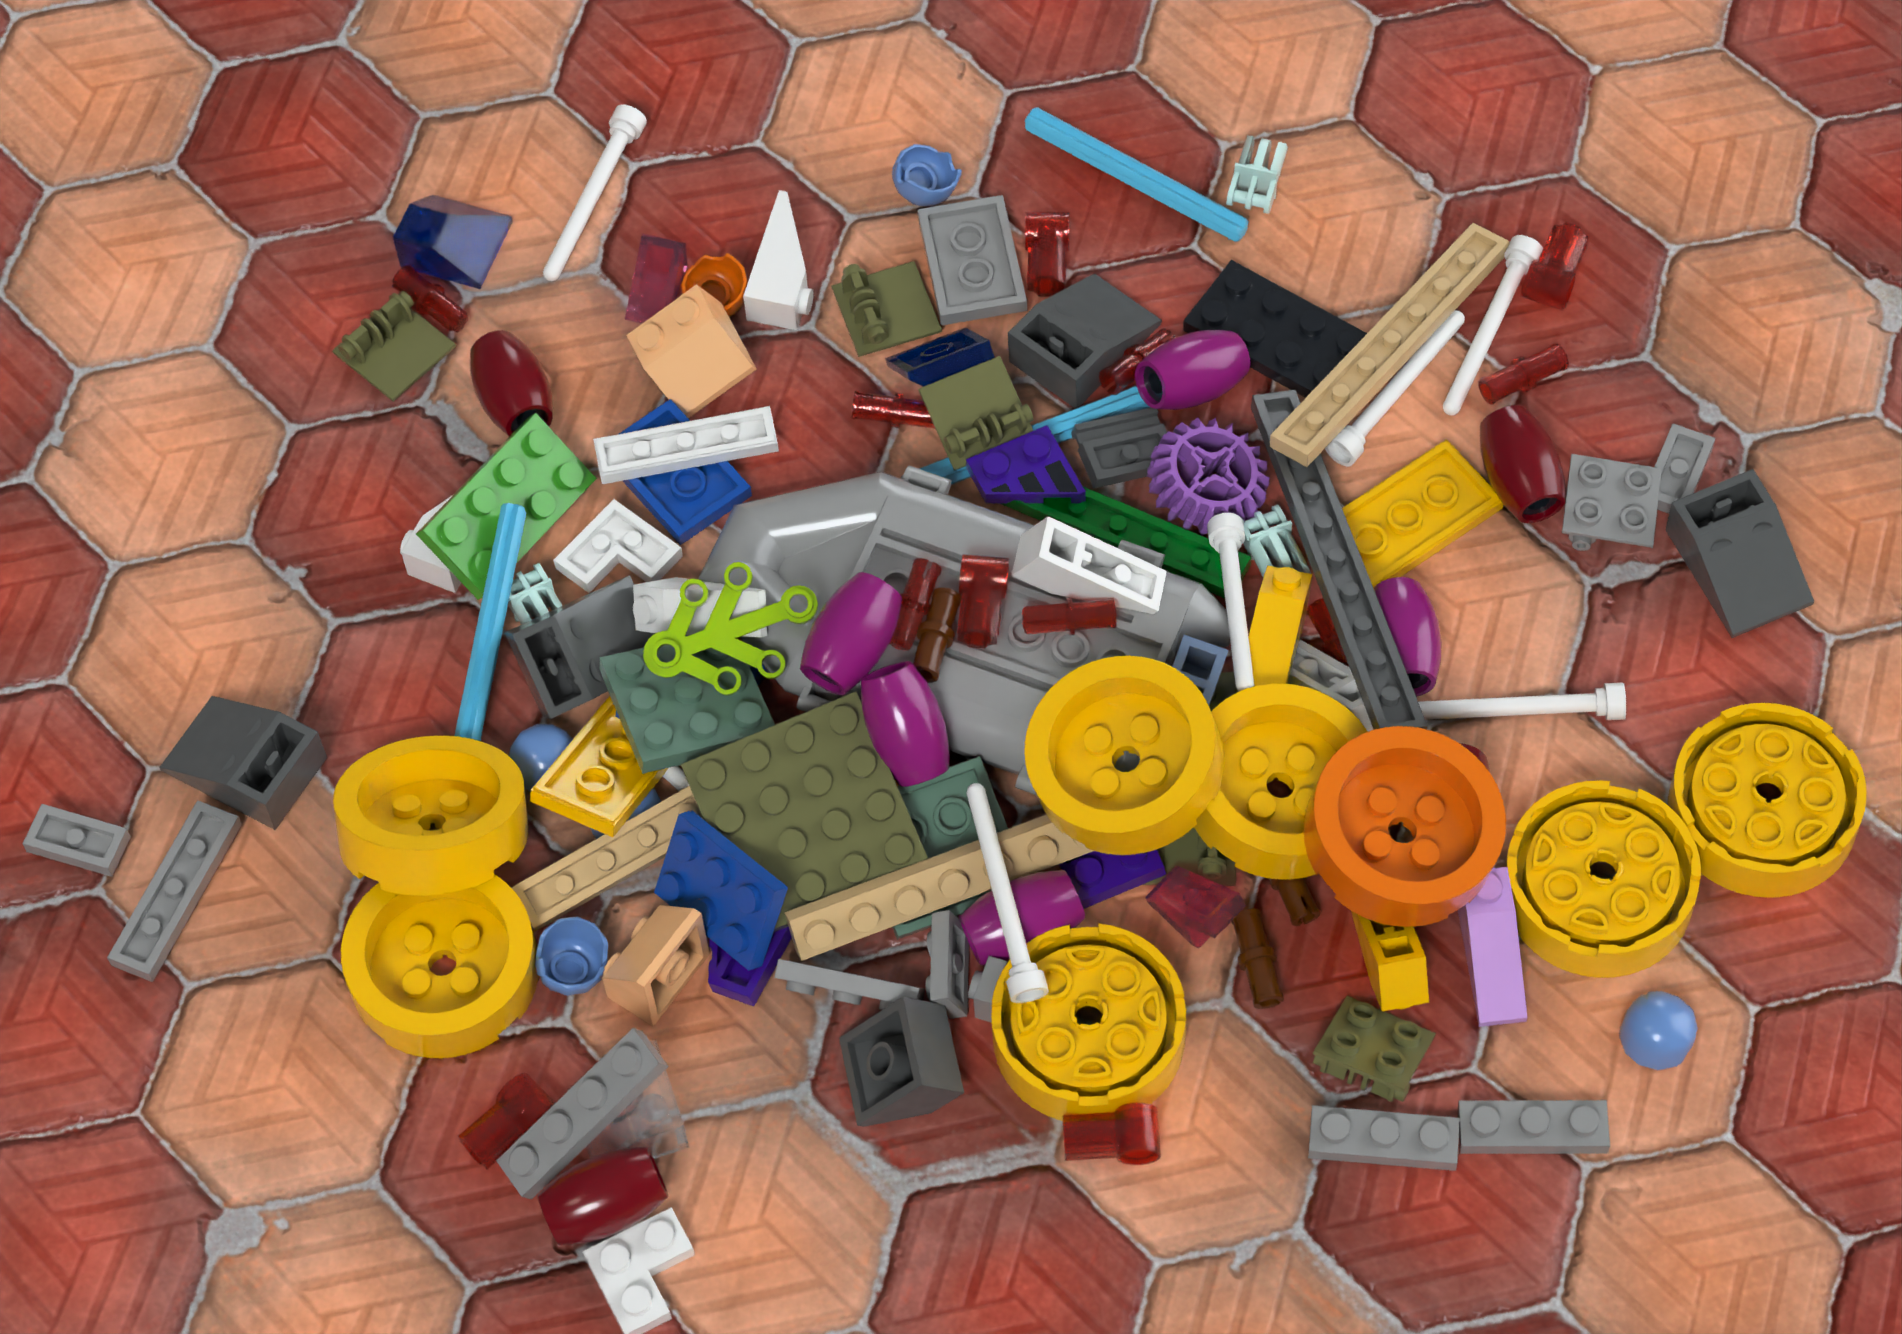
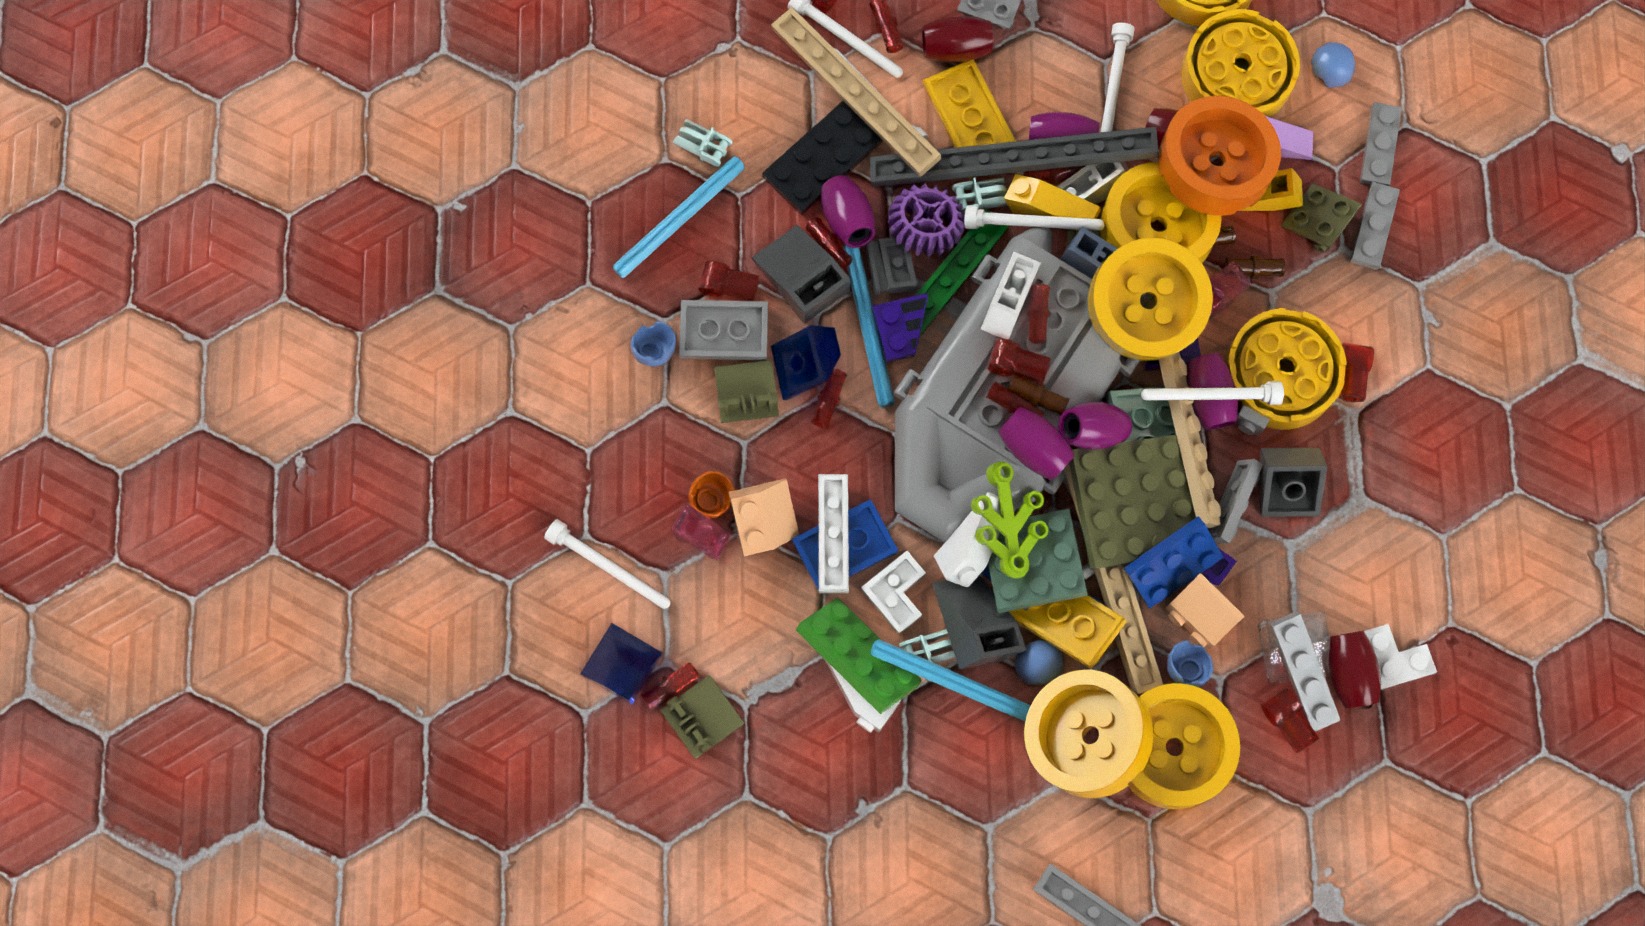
camera: 85 degrees left, 15 degrees up
dark grey slope [159,696,327,830] -> none
dark red piece [470,330,553,437] -> none
white slope [743,190,814,330] -> none
olive hinge [918,356,1034,471] -> none
light grey plate [926,910,969,1019] -> none

